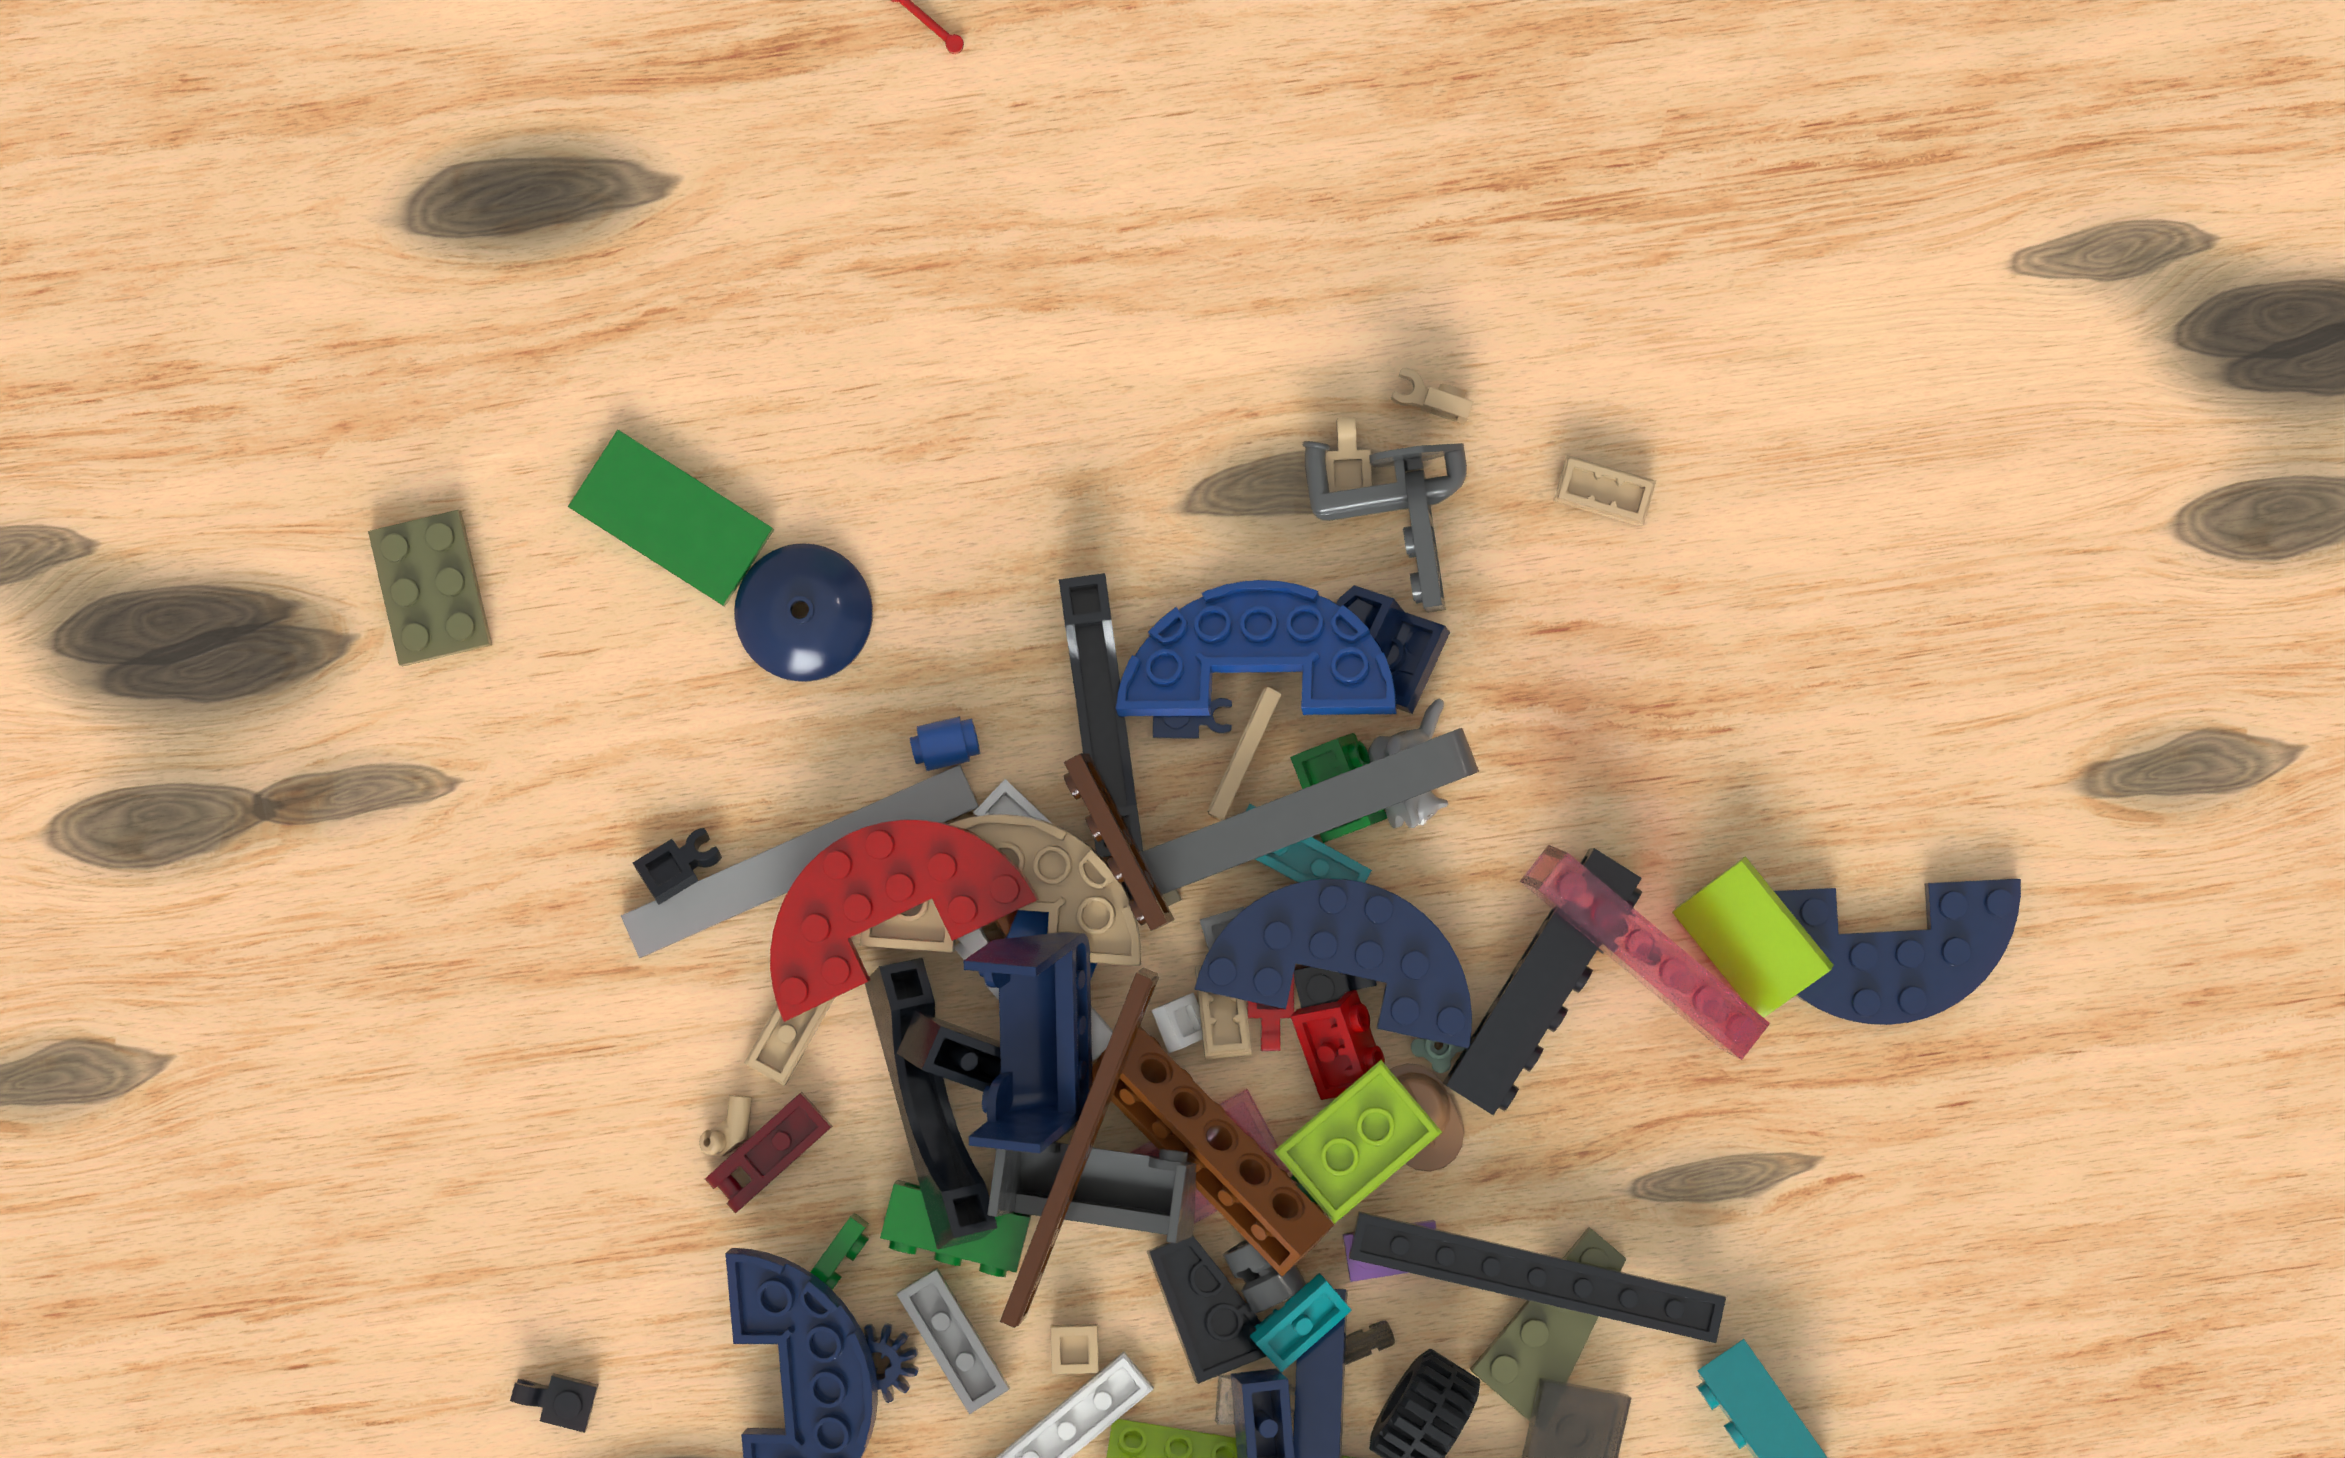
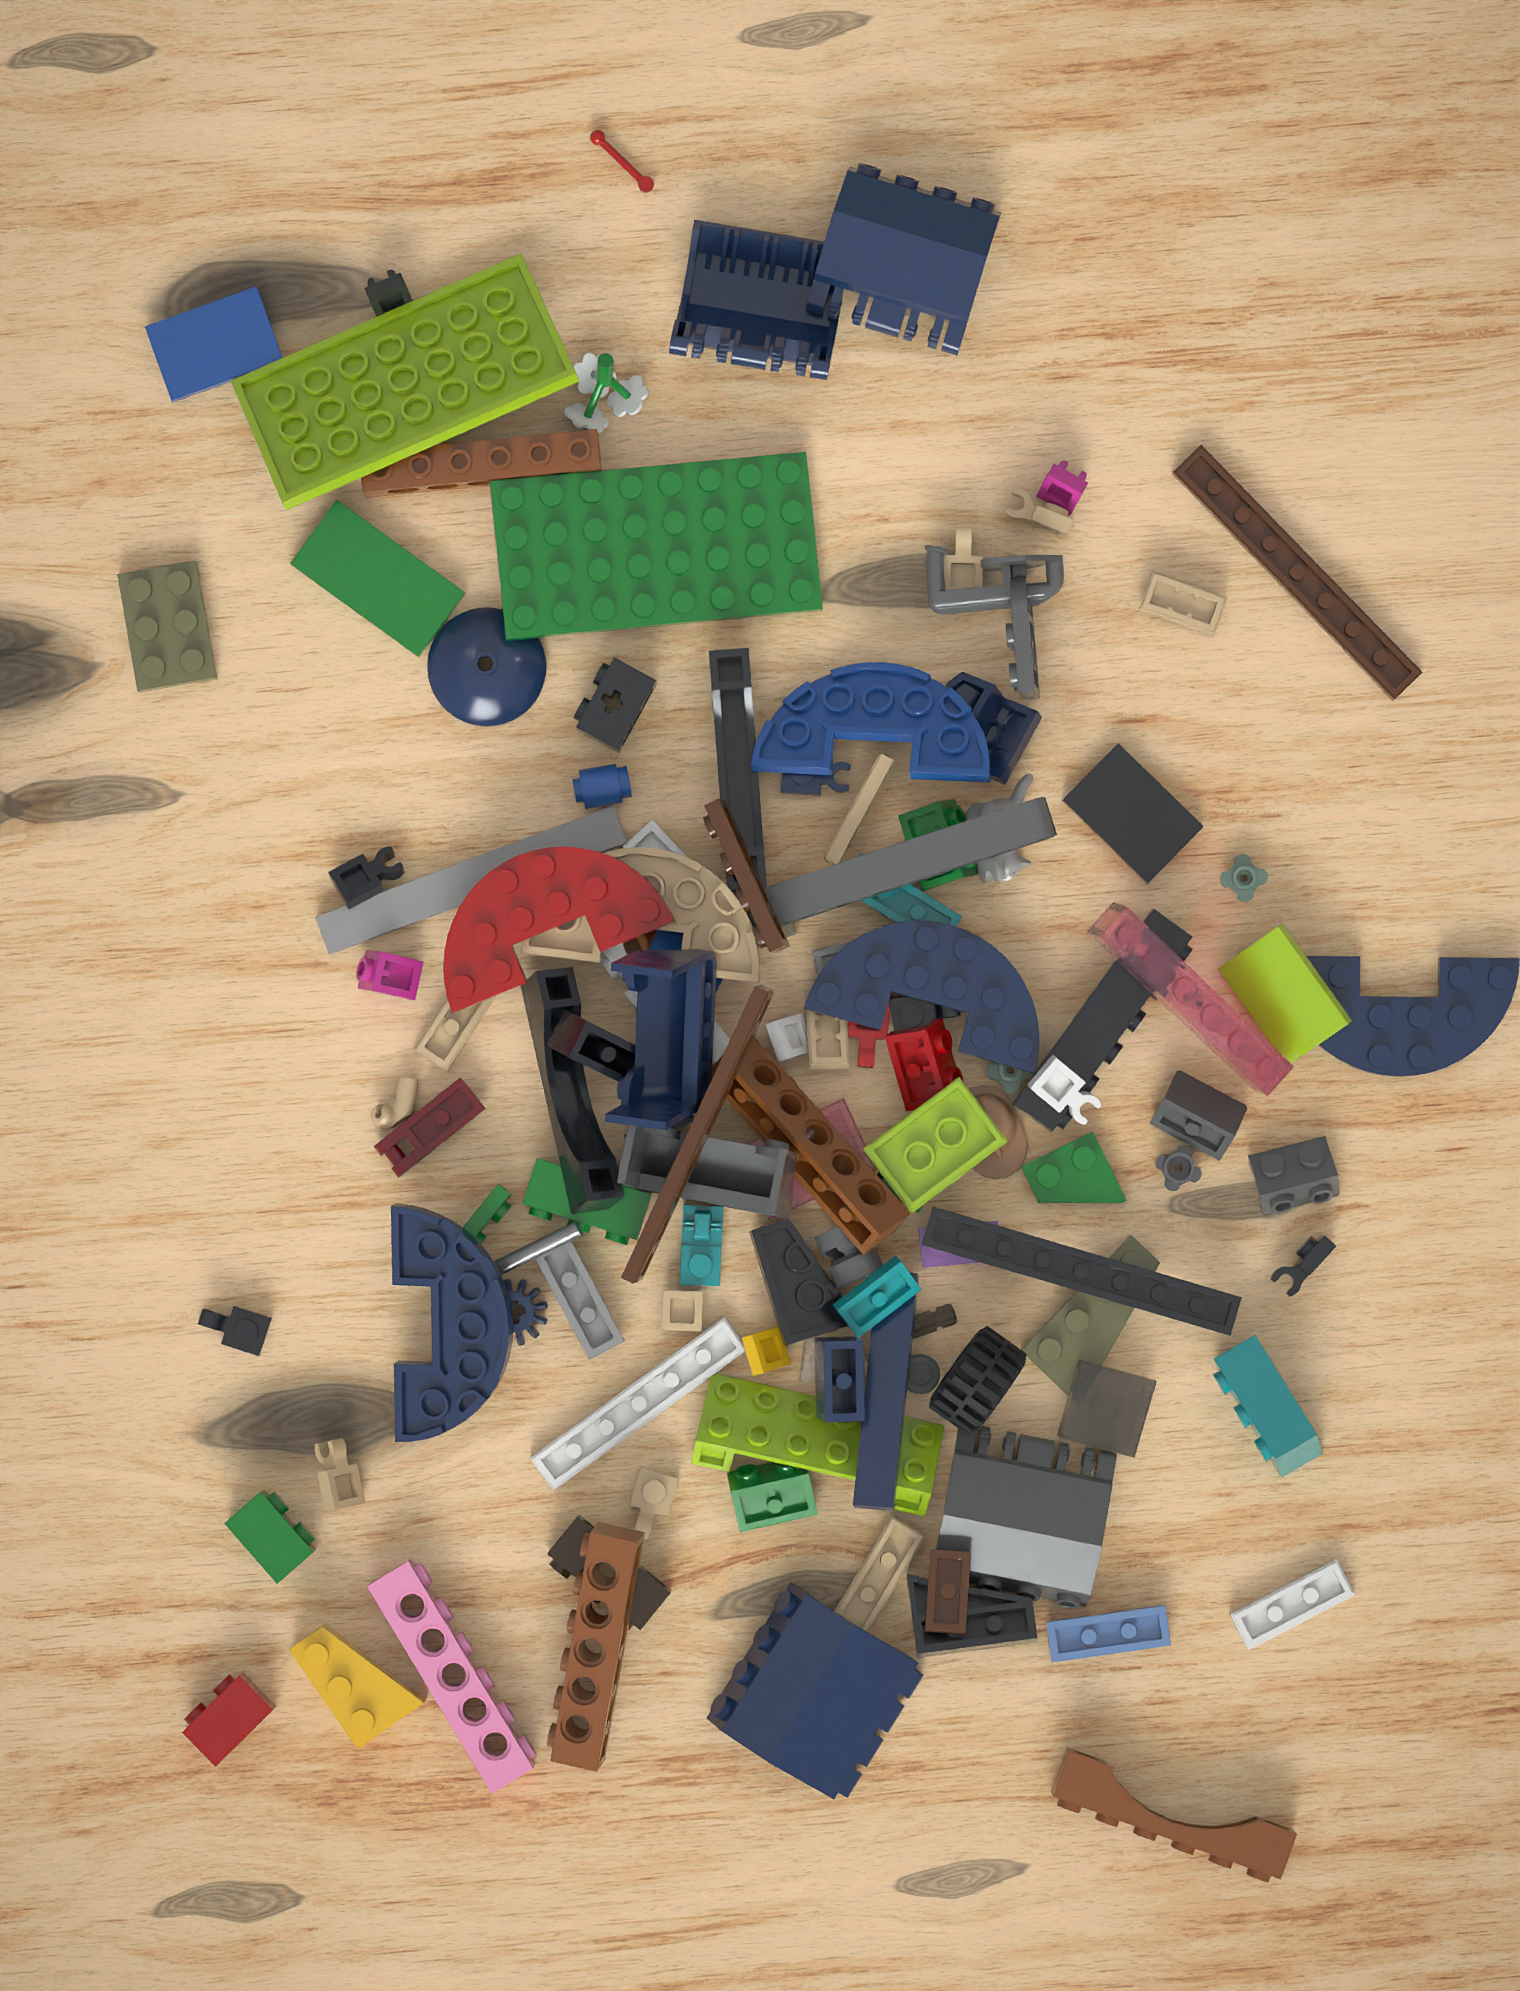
camera: 10 degrees right, 0 degrees up
none -> blue tile [145,286,283,403]
none -> lime plate [231,253,579,510]
none -> dark pink bracket [356,950,423,1000]
none -> dark orange brick [361,429,602,498]
none -> pearl dark grey tile [364,269,413,317]
none -> green plate [489,452,823,641]
none -> flat silver bar [494,1221,583,1275]
none -> white plant [564,353,649,433]
none -> black brick [574,657,657,753]
none -> dark blue hinge [669,219,843,380]
none -> teal hinge [680,1205,723,1286]
none -> yellow plate [742,1326,791,1376]
none -> dark blue hinge [805,163,1002,356]
none -> pearl dark grey tile [907,1354,940,1394]
none -> green wing [1021,1132,1127,1203]
none -> white plate [1027,1055,1101,1125]
none -> dark pink tile [1036,460,1088,516]
none -> black tile [1062,743,1204,884]
none -> dark grey panel [1149,1070,1247,1161]
none -> dark grey plate [1155,1145,1202,1191]
none -> reddish brown tile [1172,445,1423,701]
none -> sand green plate [1220,854,1268,902]
none -> dark grey bracket [1248,1136,1340,1215]
none -> black plate [1270,1235,1336,1297]

